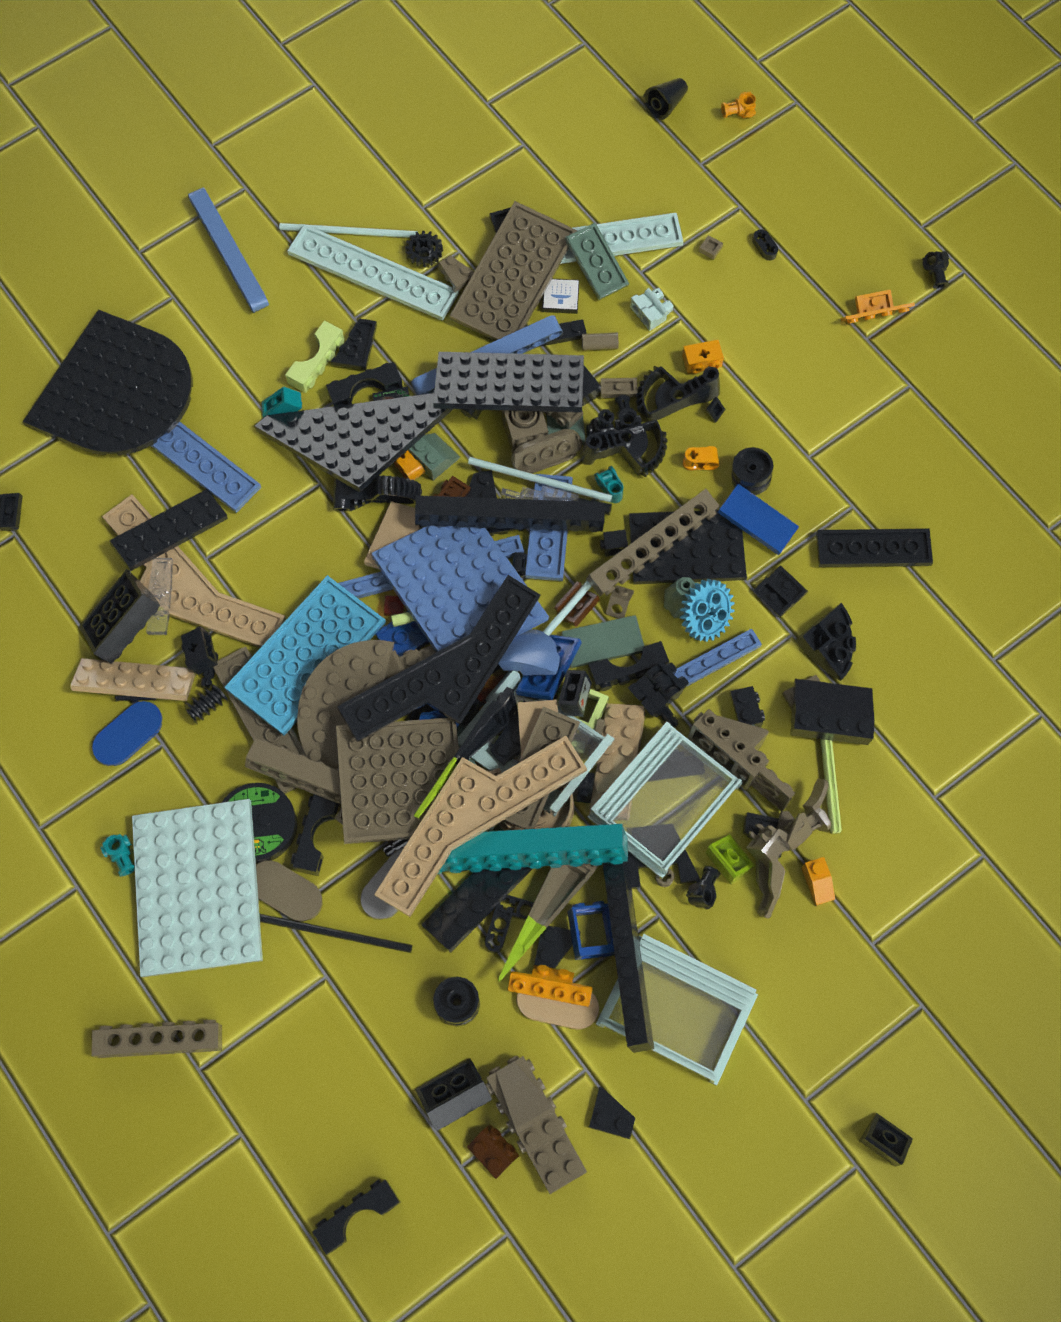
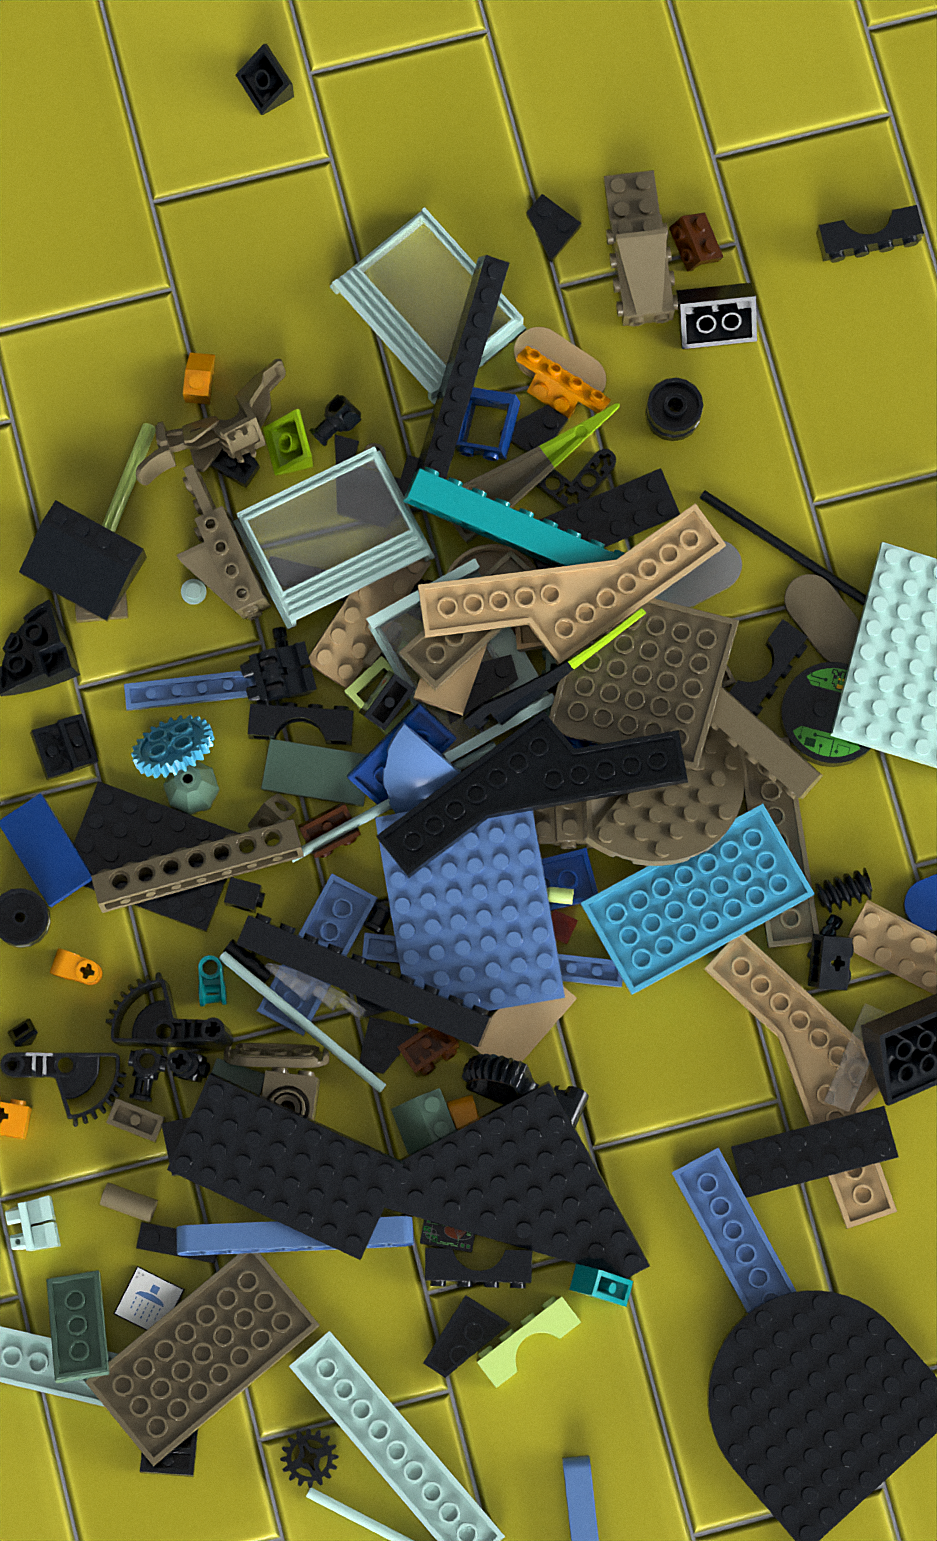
camera: 160 degrees left, 10 degrees up
dark tan wing [438,255,474,293] -> none
black bracket [730,686,765,728] -> none

